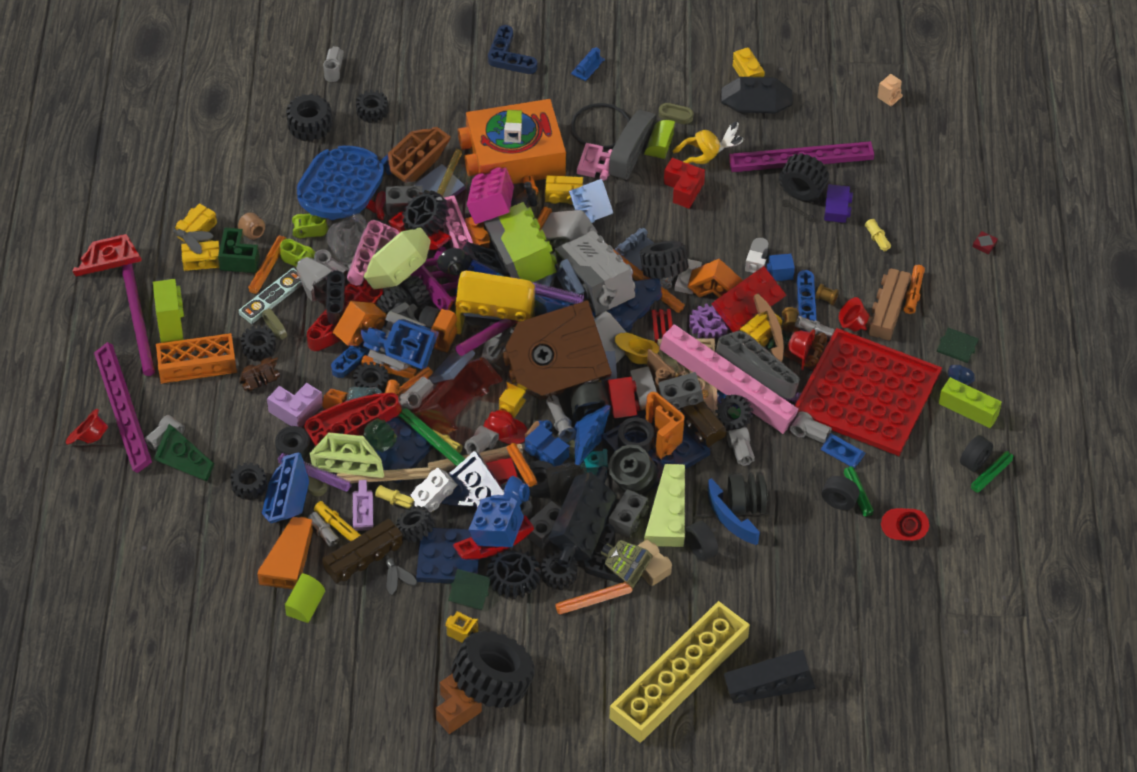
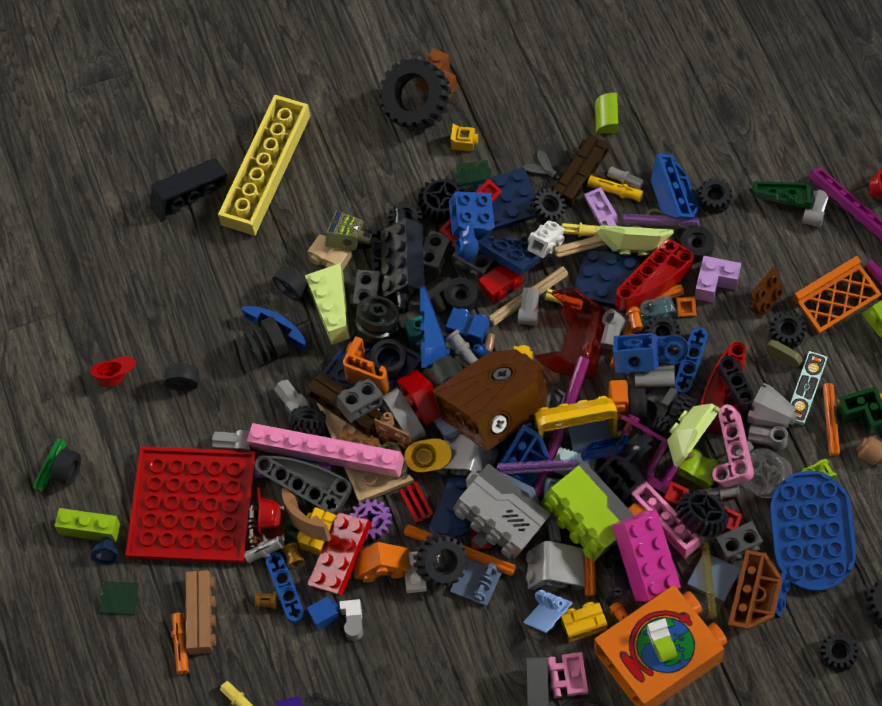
camera: 165 degrees right, 10 degrees up
orange slope [257,517,313,589] -> none
lime piece [280,239,316,267] -> none
orange brick [333,301,387,346] -> none
clear green gear [364,418,397,453] -> none
red piece [366,191,386,220] -> none
green axle [399,408,465,467] -> none
sand blue tile [429,350,475,383] -> none
red piece [483,410,528,445] -> none
orange axle [506,443,537,487] -> none
orange axle [556,582,632,615] -> none
red brick [664,158,705,209] -> none
blue slope [821,433,866,468] -> none
red piece [838,297,870,332] -> none
green axle [844,466,874,517] -> none

